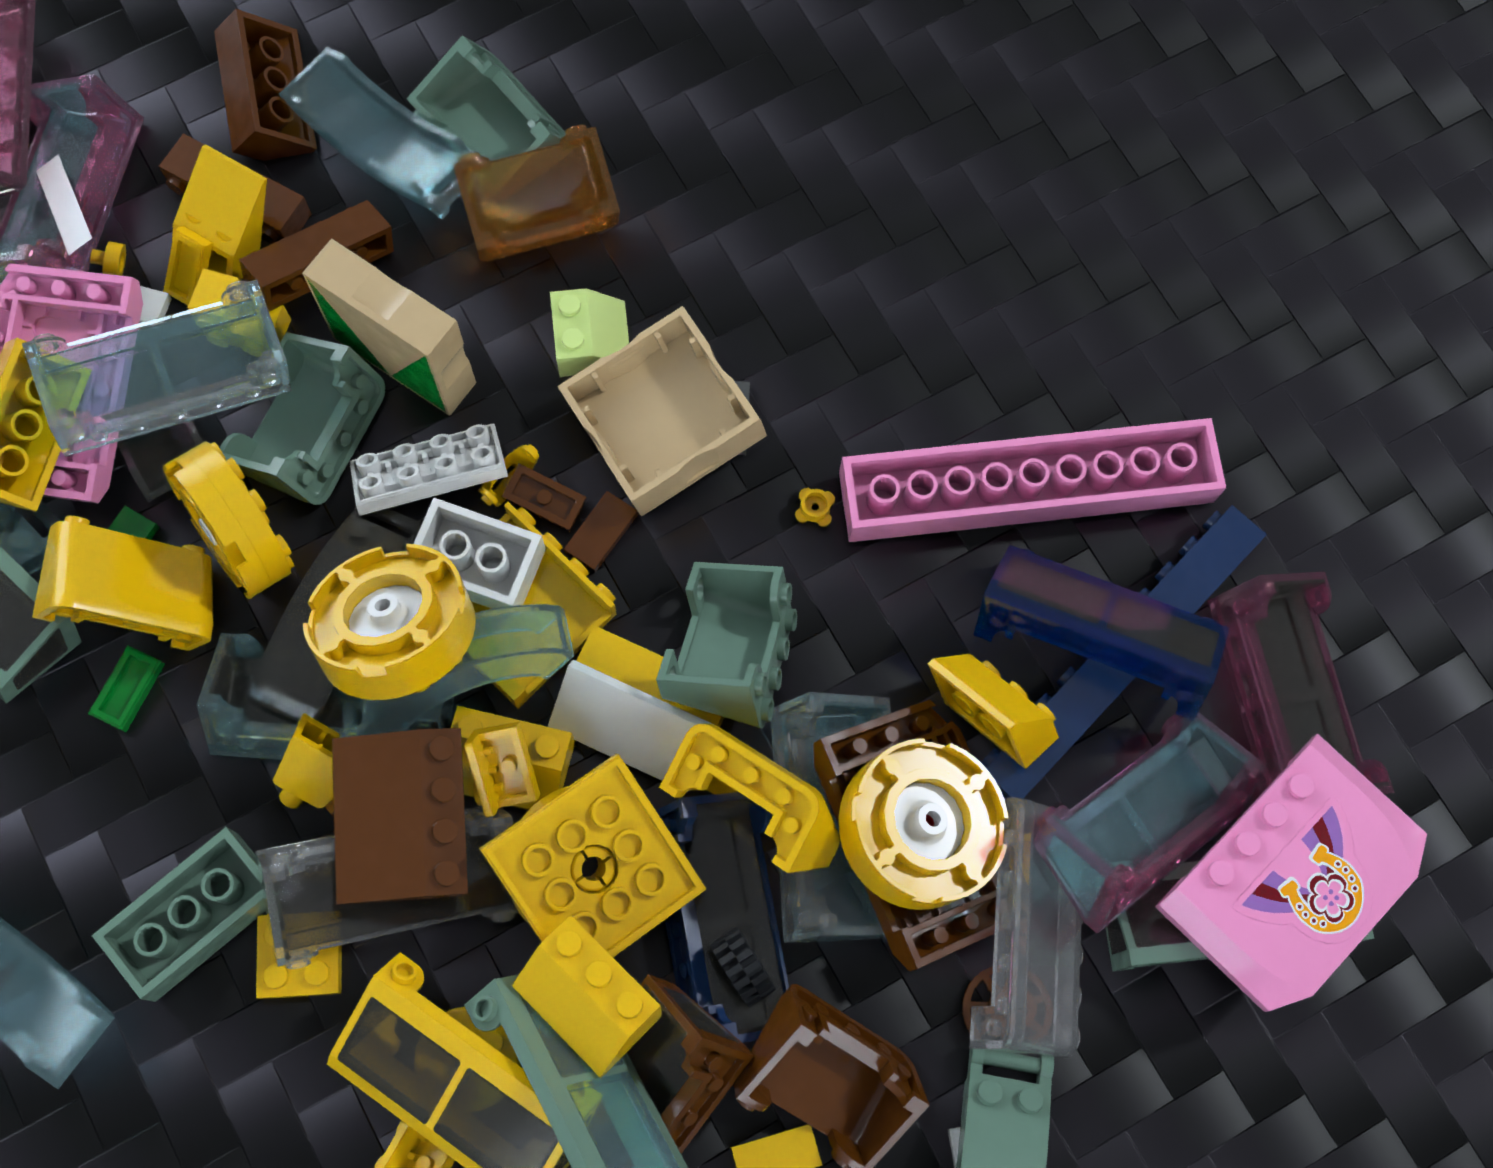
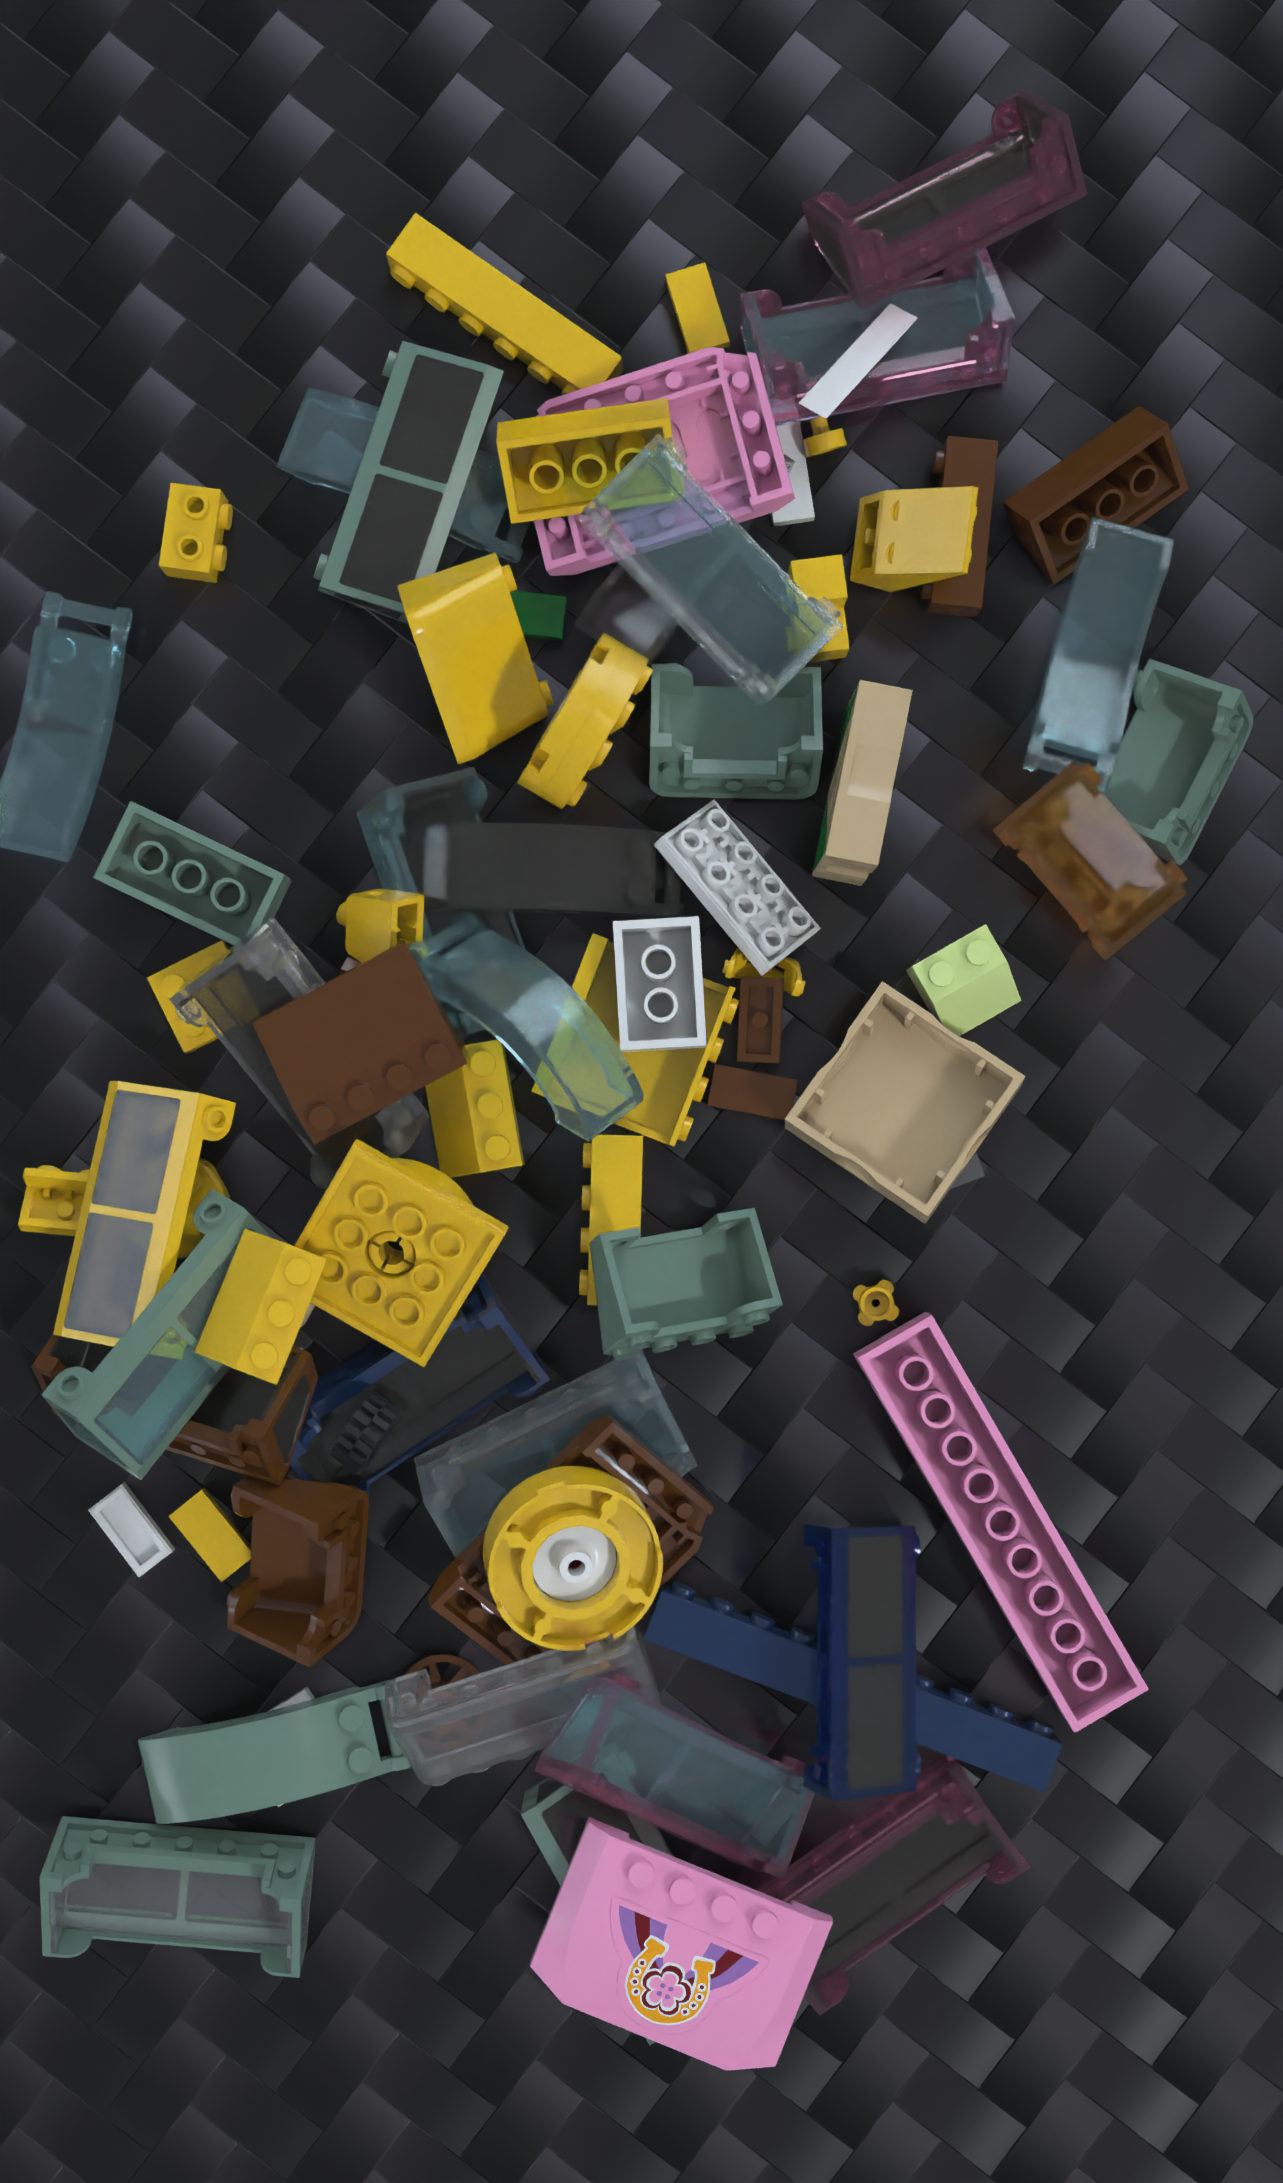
camera: 65 degrees right, 15 degrees up
green tile [88,645,165,732] -> none
yellow tile [163,226,213,305] -> none
reddish brown brick [239,200,394,312] -> none
yellow piece [303,544,476,700] -> none
yellow bracket [462,721,540,818] -> none
white tile [548,660,714,792] -> none
yellow windscreen [659,724,840,873] -> none
yellow slope [928,654,1059,769] -> none

